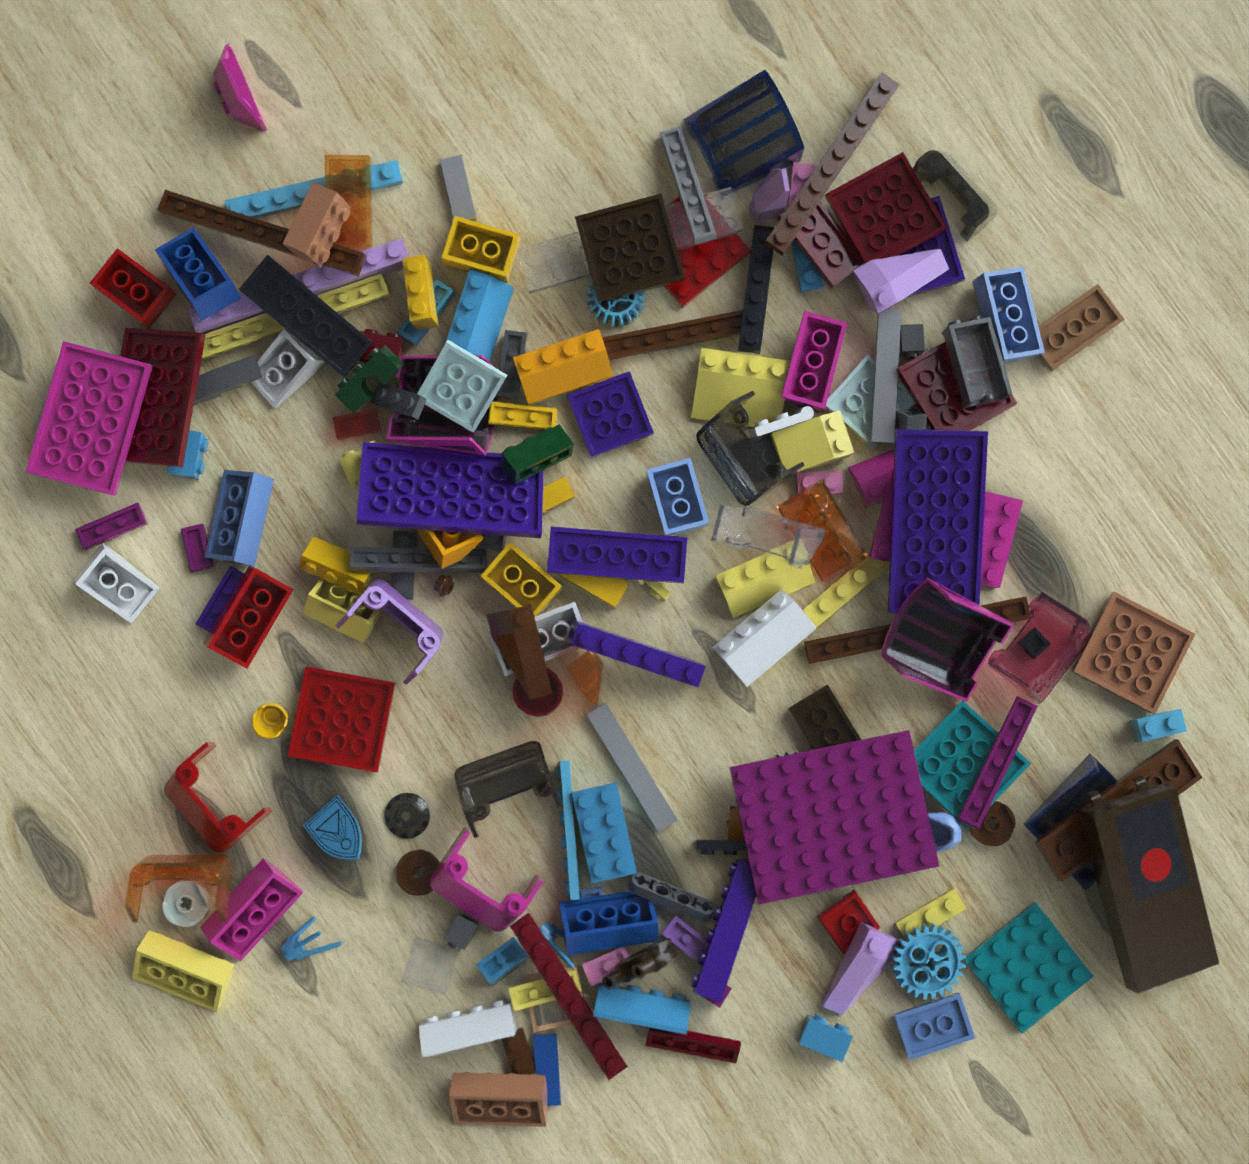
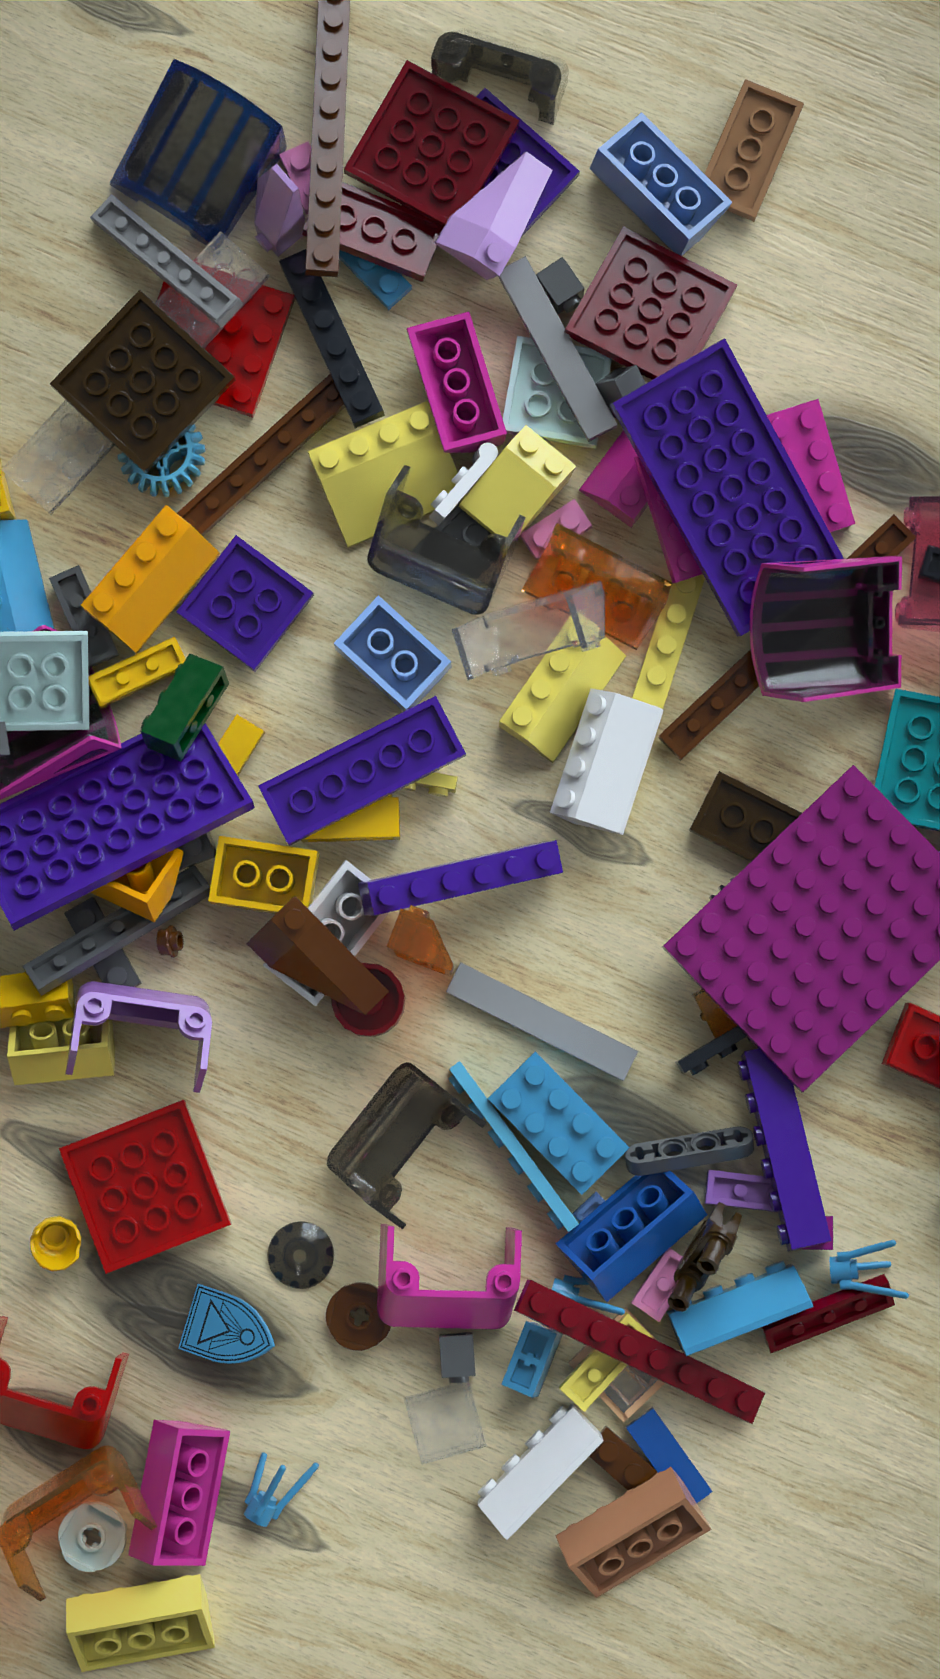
camera: 30 degrees left, 0 degrees up
door [942,316,1012,409] -> none
none -> dark azure plant [829,1240,909,1299]

